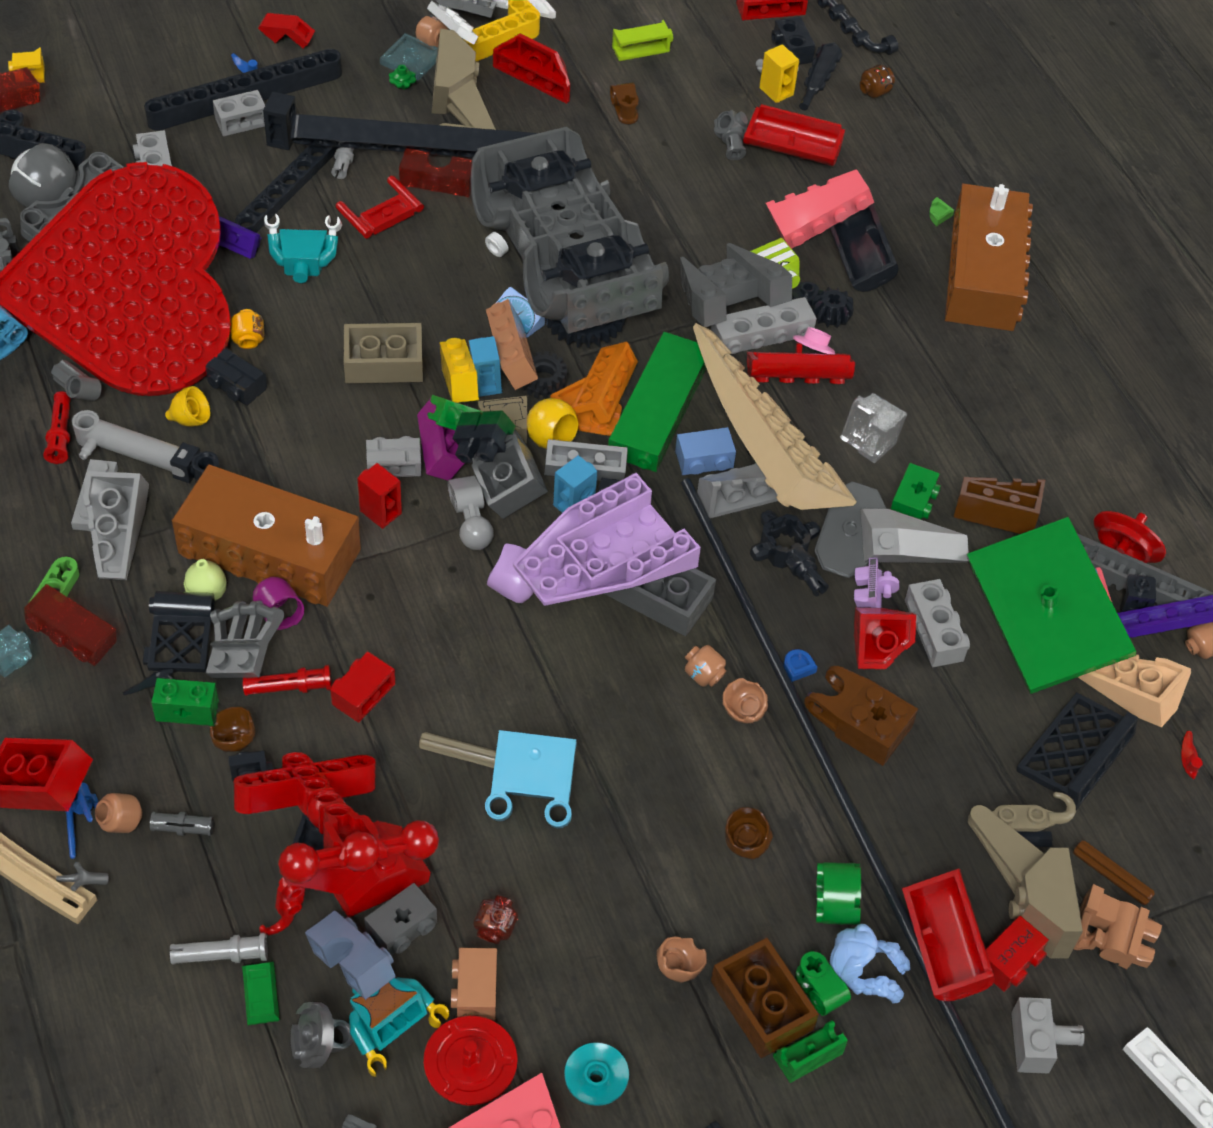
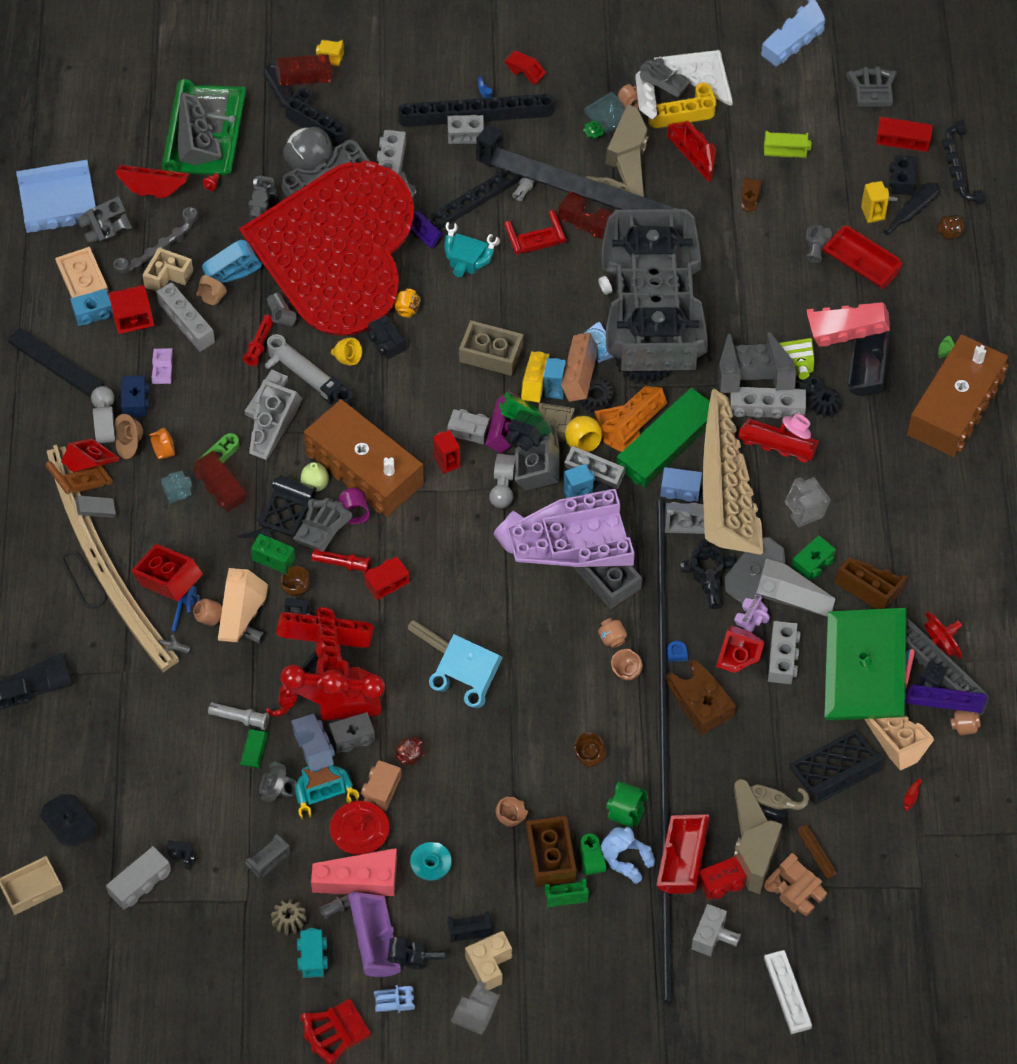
camera: 25 degrees right, 5 degrees up
none -> light nougat wedge [218,568,268,642]

